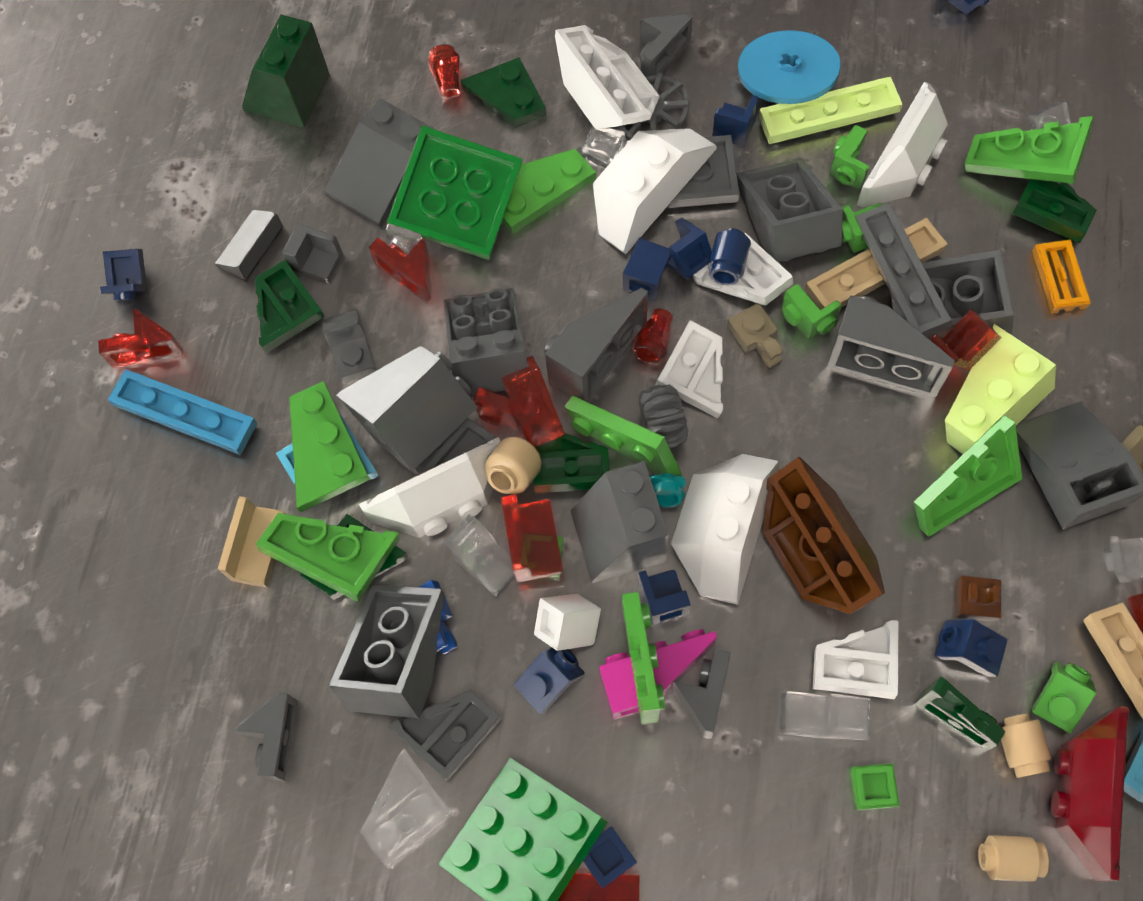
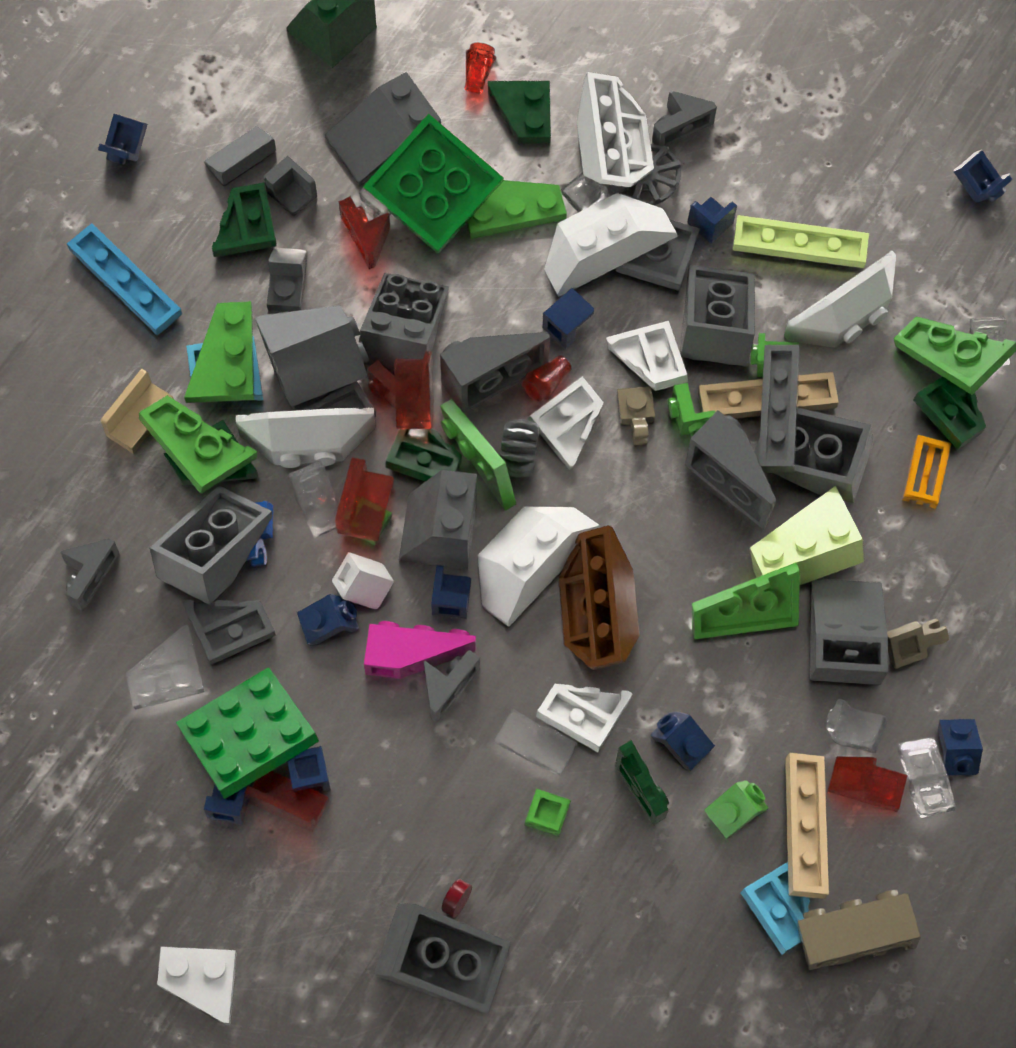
camera: 15 degrees right, 0 degrees up
clear red slope [98,309,183,368] -> none
tan head [485,437,542,494] -> none
bright green wing [622,592,665,724] -> none
teal plate [650,473,686,508] -> none
dark blue panel [667,217,712,280] -> none
dark blue brick [708,228,751,286] -> none
dark azure piece [738,30,841,104] -> none
bright green bracket [830,125,869,189] -> none
clear red bracket [930,310,1002,371] -> none
reddish brown tile [957,576,1001,622] -> none
tan brick [978,835,1049,882] -> none
tan brick [1001,713,1052,778] -> none
dark red wedge [1051,706,1129,882] -> none

